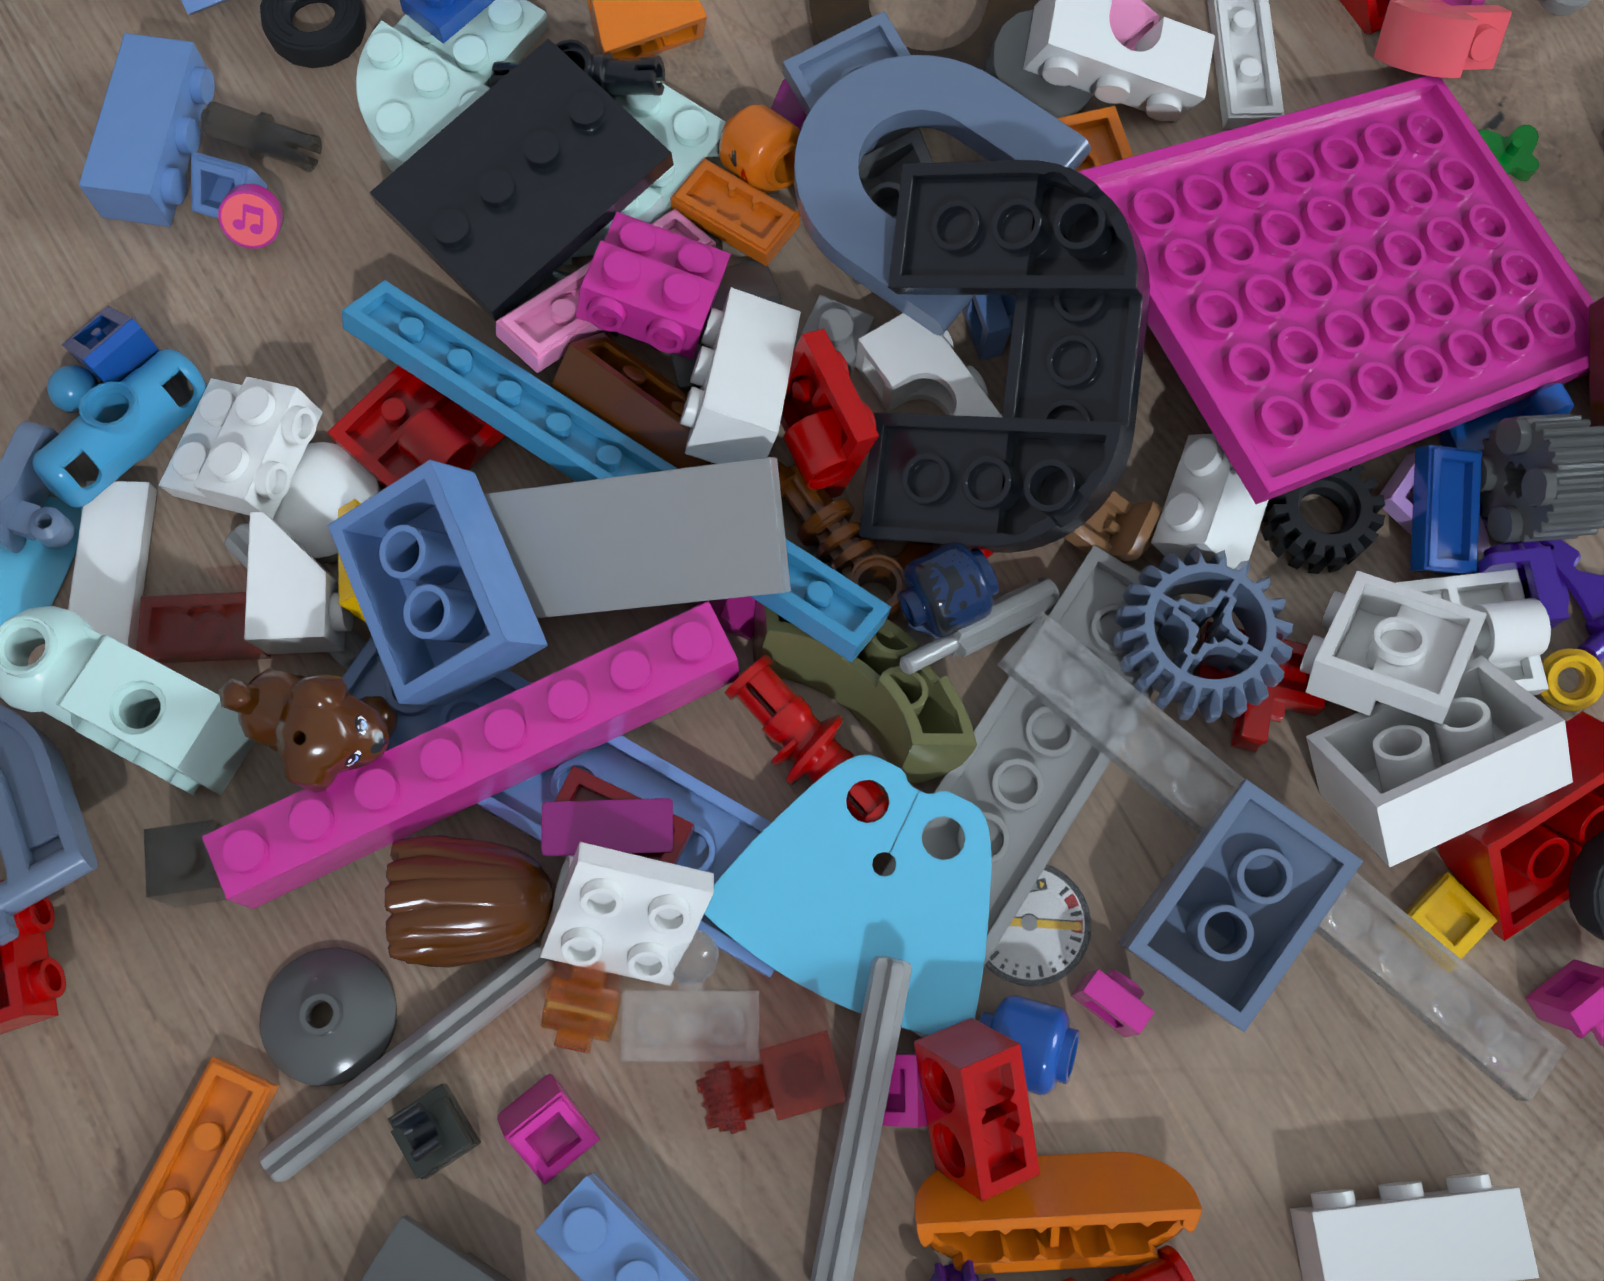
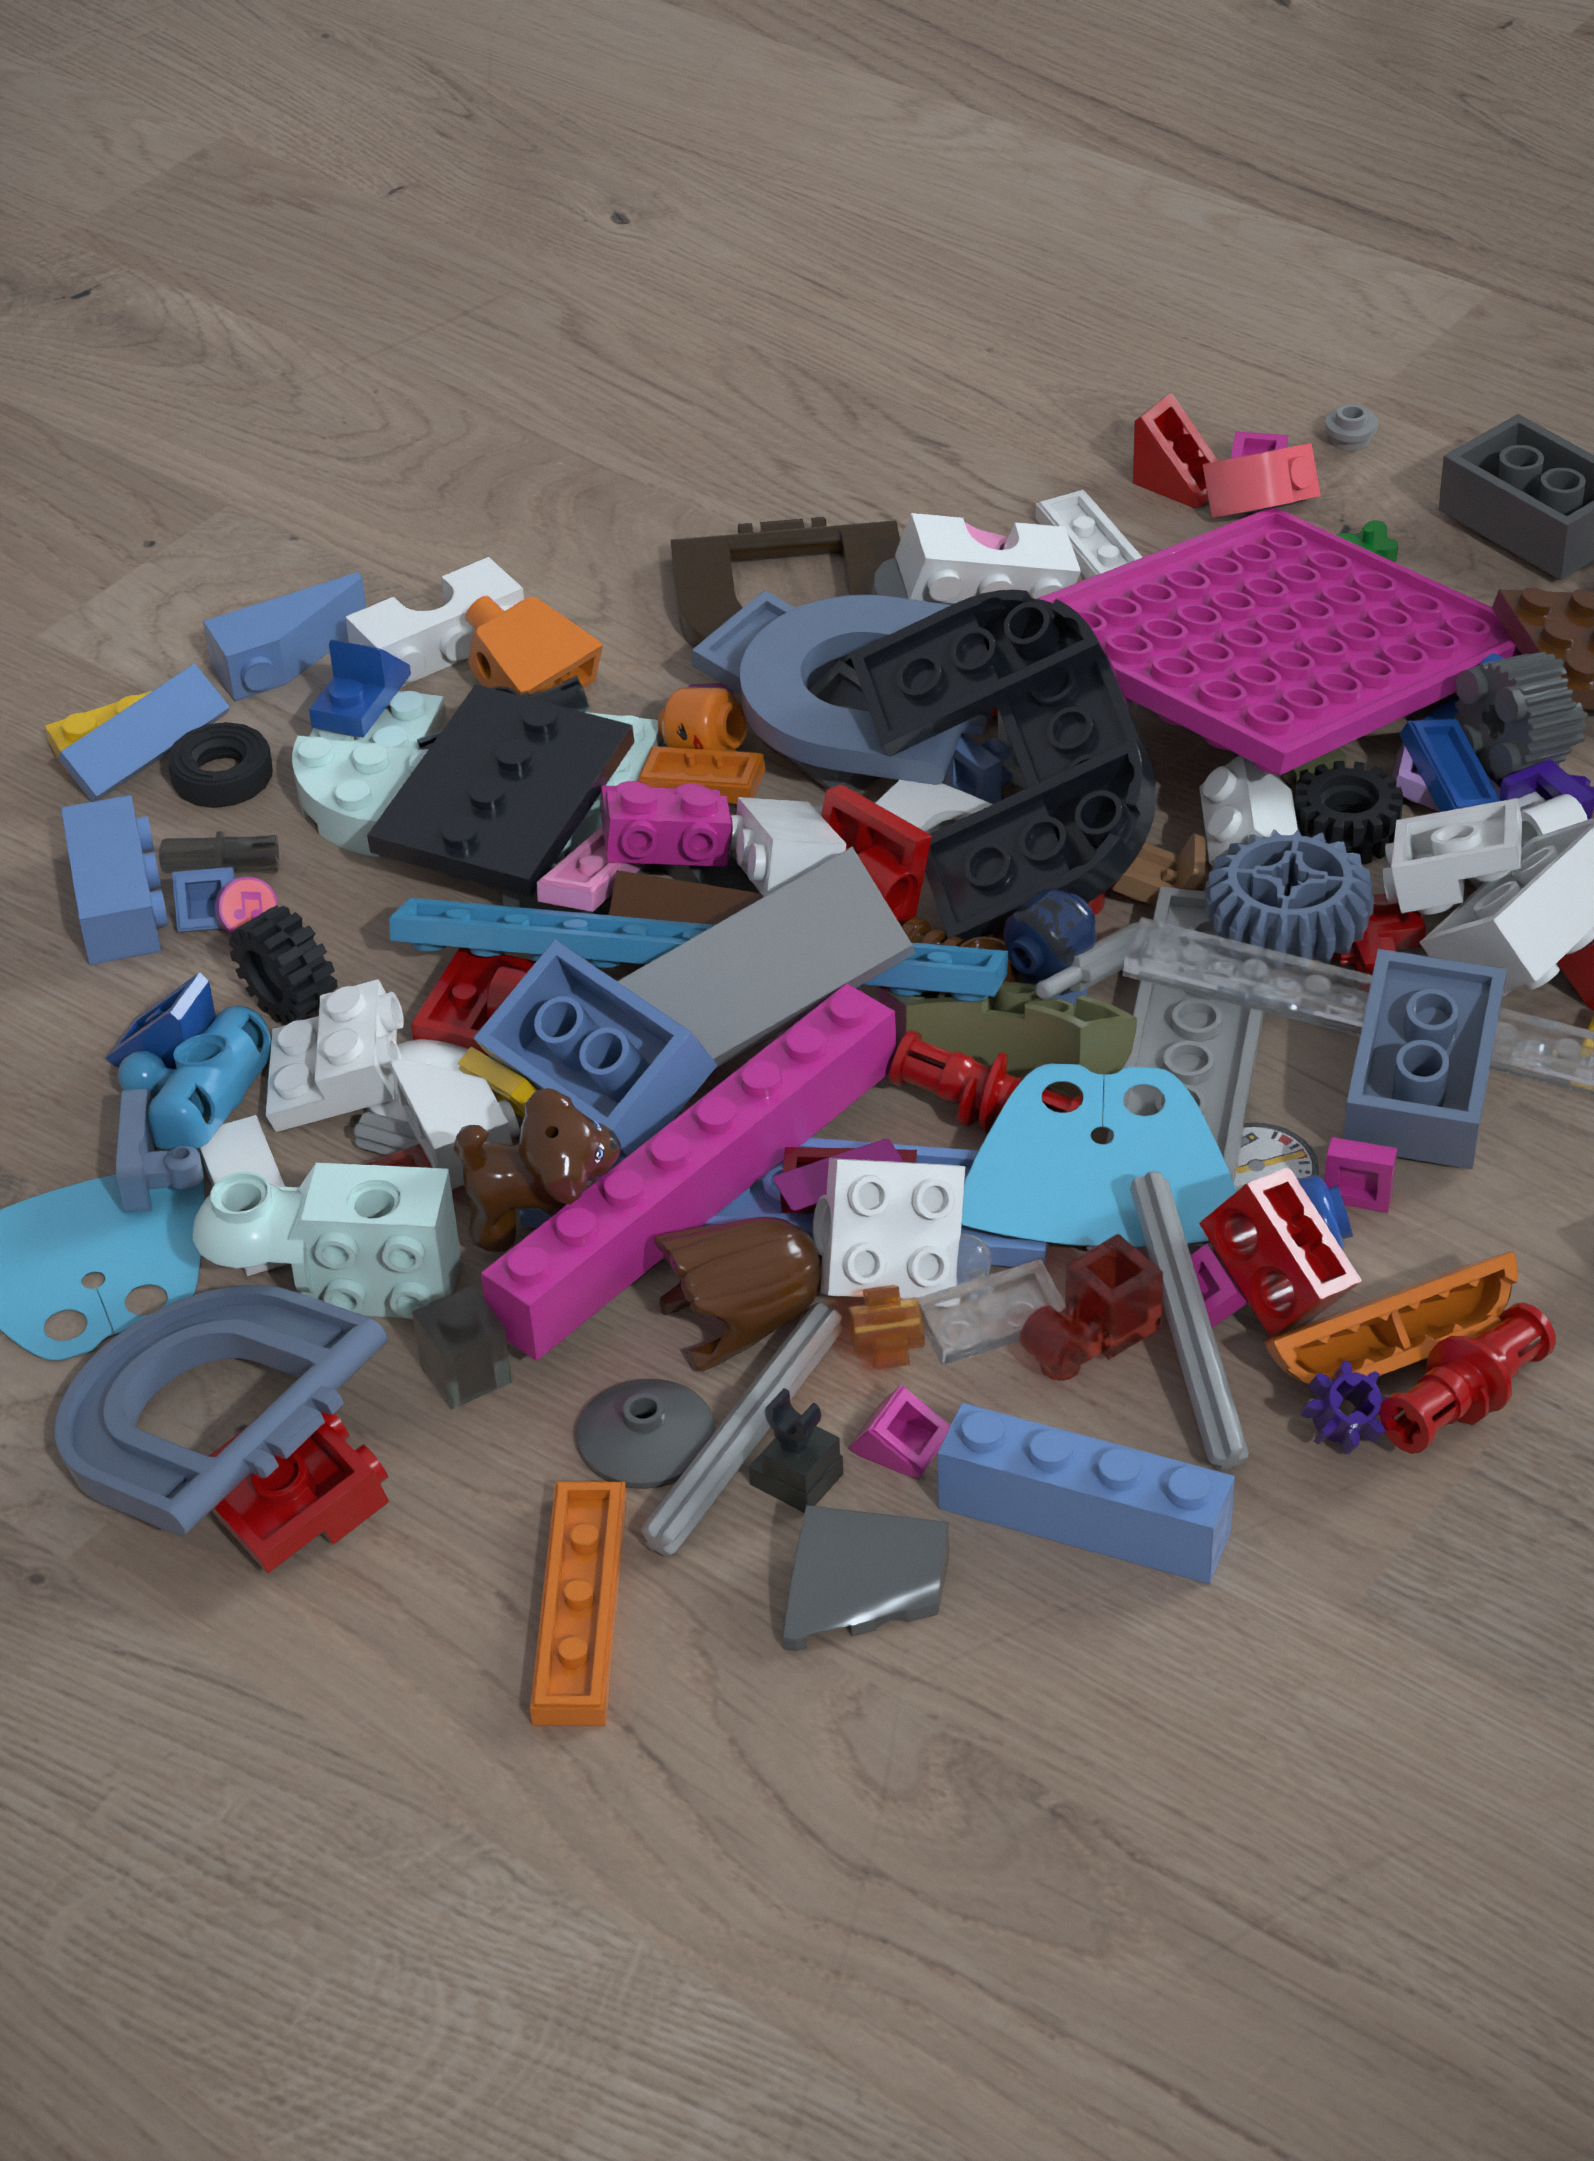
camera: 15 degrees left, 30 degrees down
none -> black tyre [229,905,338,1026]

